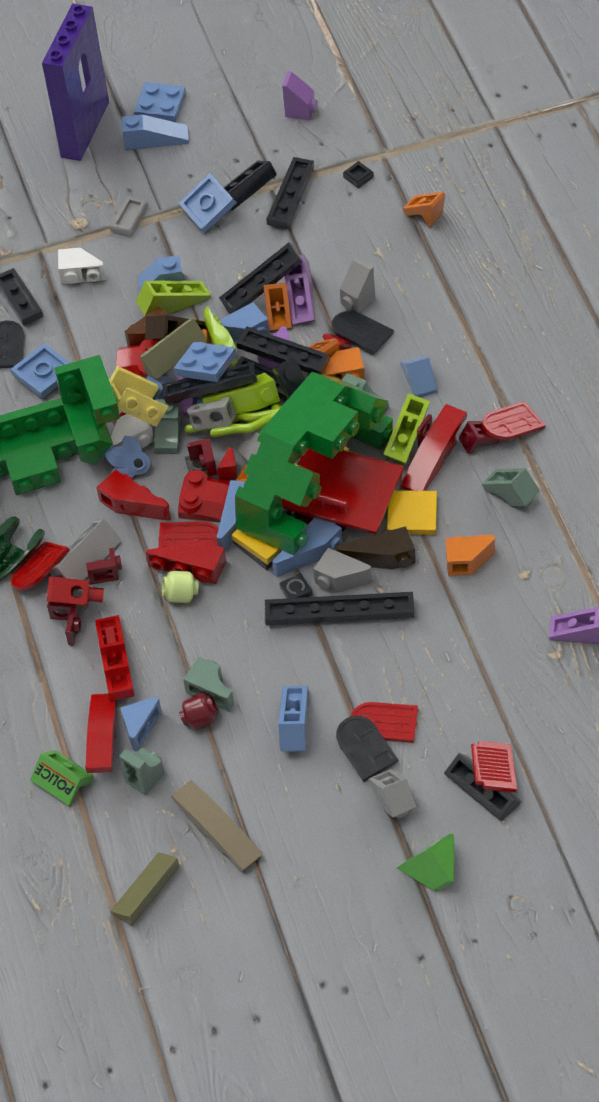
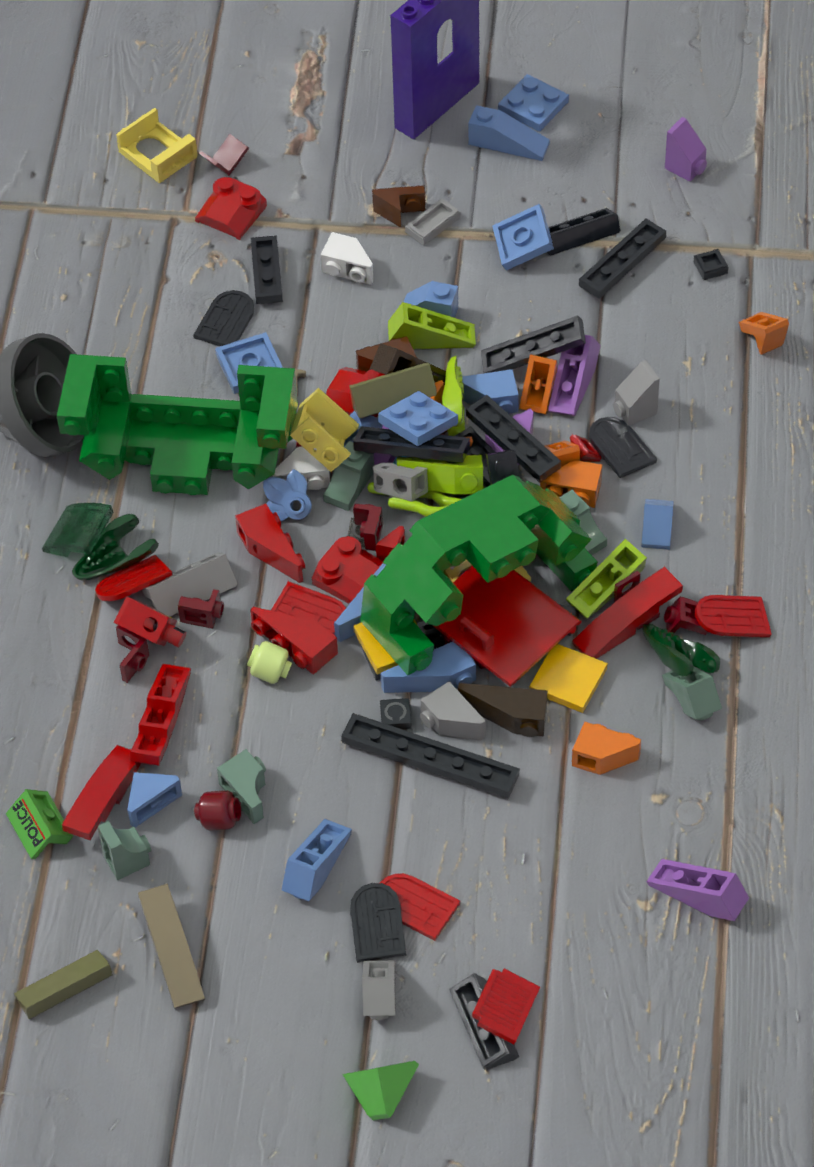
camera: 20 degrees right, 0 degrees up
none -> reddish brown slope [372,185,426,227]
none -> dark green animal [643,623,720,676]

